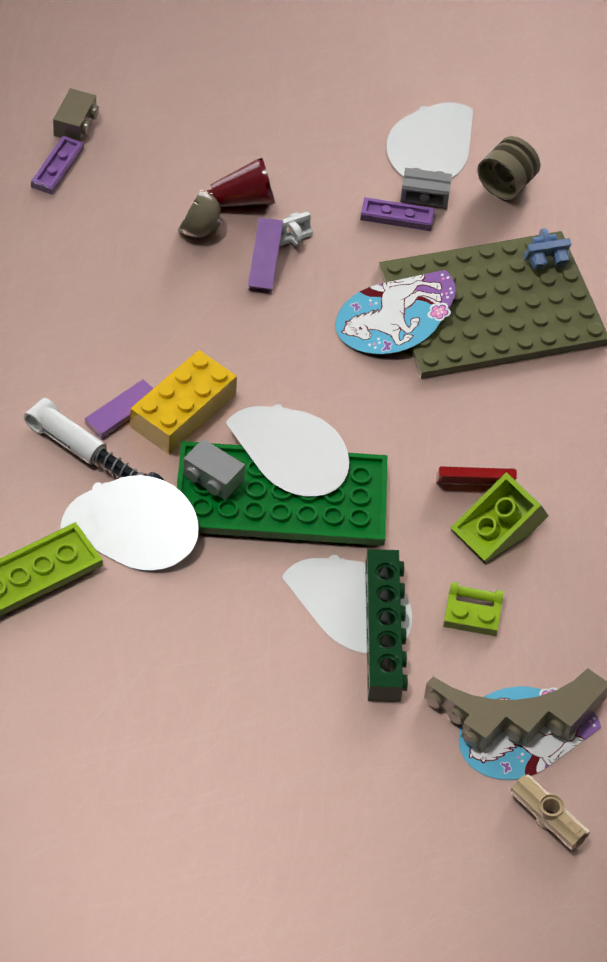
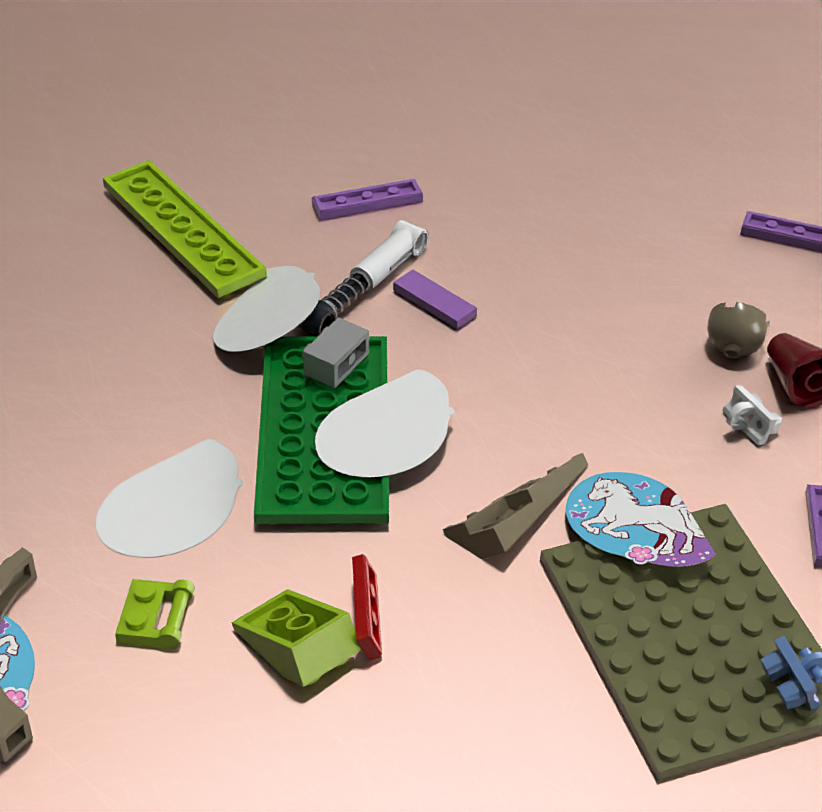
camera: 90 degrees right, 10 degrees down
yellow brick [130,349,237,455] -> none
medium lavender tile [248,217,283,292] -> none
dark green brick [365,549,408,702] -> none
none -> dark tan wedge [442,453,588,559]

